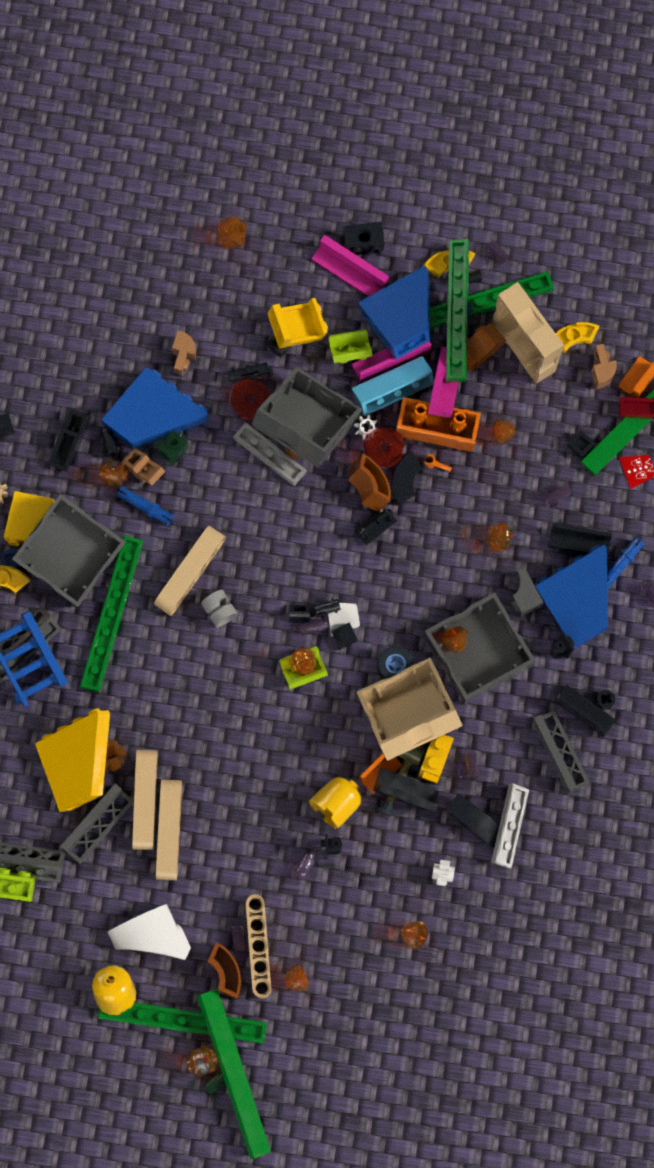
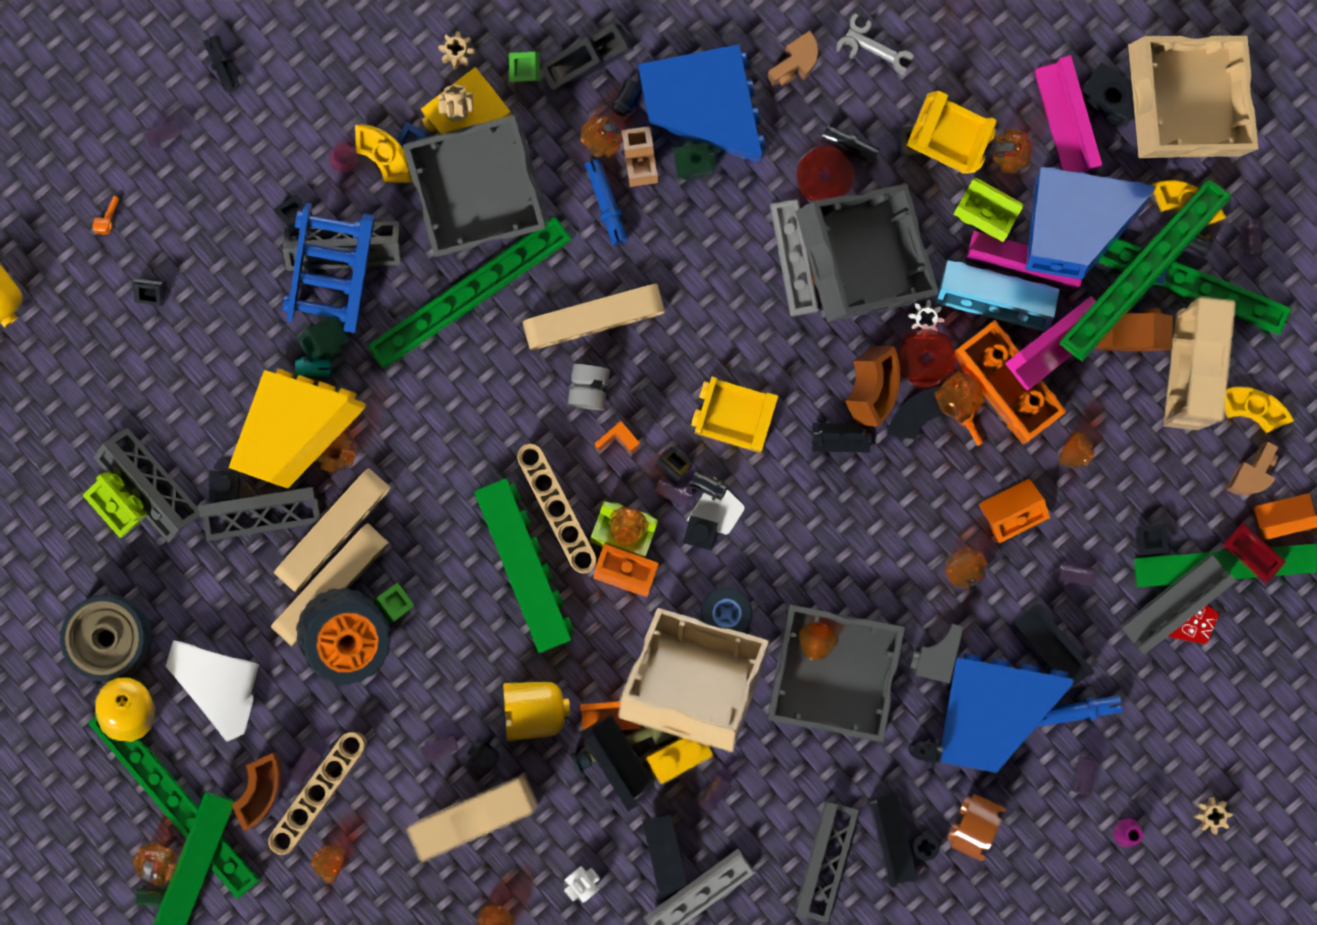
camera: 45 degrees right, 10 degrees up
none -> dark tan wheel [60,594,152,682]
none -> black plate [209,470,240,500]
none -> teal pin [295,357,331,378]
none -> wheel [296,588,391,685]
none -> clear green brick [297,316,349,363]
none -> bright green plate [373,582,414,624]
none -> tan tile [407,773,538,862]
none -> tan gear [438,85,474,121]
none -> green brick [474,479,575,653]
none -> bright green plate [509,52,540,83]
none -> tan beam [517,444,597,574]
none -> orange panel [593,544,659,597]
none -> orange panel [594,421,640,455]
none -> yellow panel [691,376,778,453]
none -> light grey bar [836,13,914,74]
none -> clear orange brick [934,371,985,424]
none -> dark orange brick [947,794,1007,862]
none -> orange panel [979,479,1050,544]
none -> clear orange head [993,129,1033,174]
none -> dark grey fence [1120,554,1236,655]
none -> tan tile [1128,36,1258,158]

